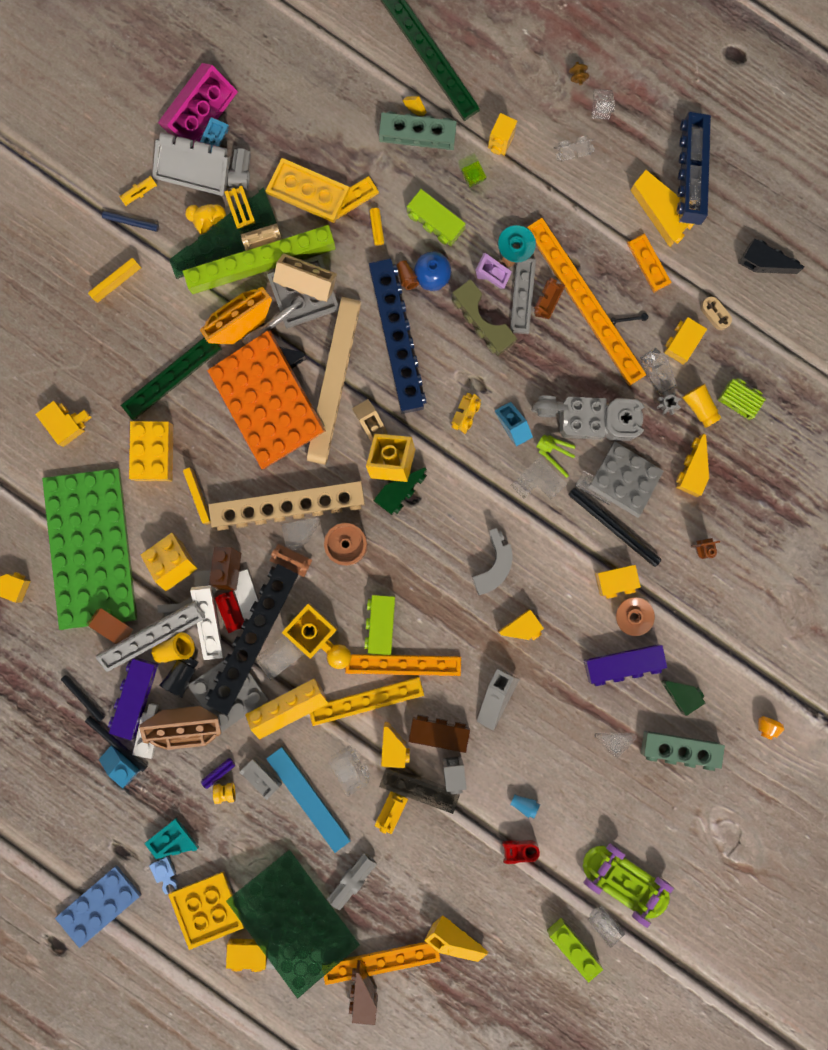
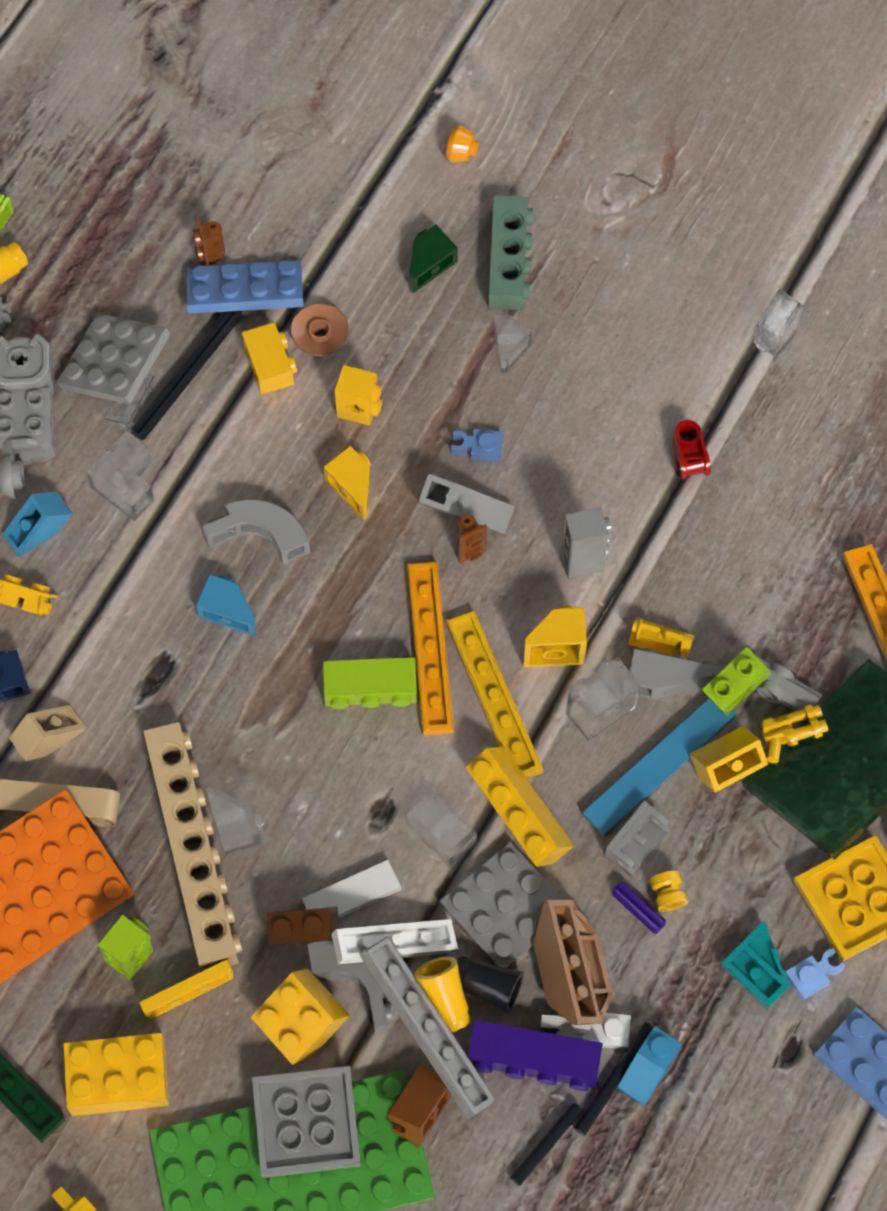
camera: 95 degrees left, 20 degrees down
black brick [205,564,298,715] -> none
red hinge [215,591,244,633] -> none
nougat hinge [270,544,312,577] -> none
yellow brick [282,603,351,669] -> none
nougat wheel [324,523,368,566] -> none
yellow brick [366,434,416,482] -> none
dark green slope [373,467,427,516] -> none
clear smoke brick [379,767,460,814] -> none
reddish brown brick [408,715,470,753] -> none
yellow slope [424,915,488,962] -> none
dark azure cone [510,794,541,819] -> none
lime plant [536,434,576,478] -> none
lime brick [547,917,603,983] -> none
lime piece [583,843,674,928] -> none
dark purple brick [584,644,667,686] -> none
yellow slope [676,434,709,497] -> none
none -> lime brick [98,915,154,981]
none -> medium blue plate [187,260,303,314]
none -> dark azure slope [196,574,257,636]
none -> light grey plate [252,1066,361,1178]
none -> yellow brick [335,365,382,426]
none -> medium blue plate [451,429,503,463]
none -> dark orange hinge [457,514,487,563]
none -> light grey slope [625,648,724,700]
none -> yellow brick [690,726,768,793]
none -> lime brick [702,647,771,717]
none -> yellow piece [761,704,828,764]

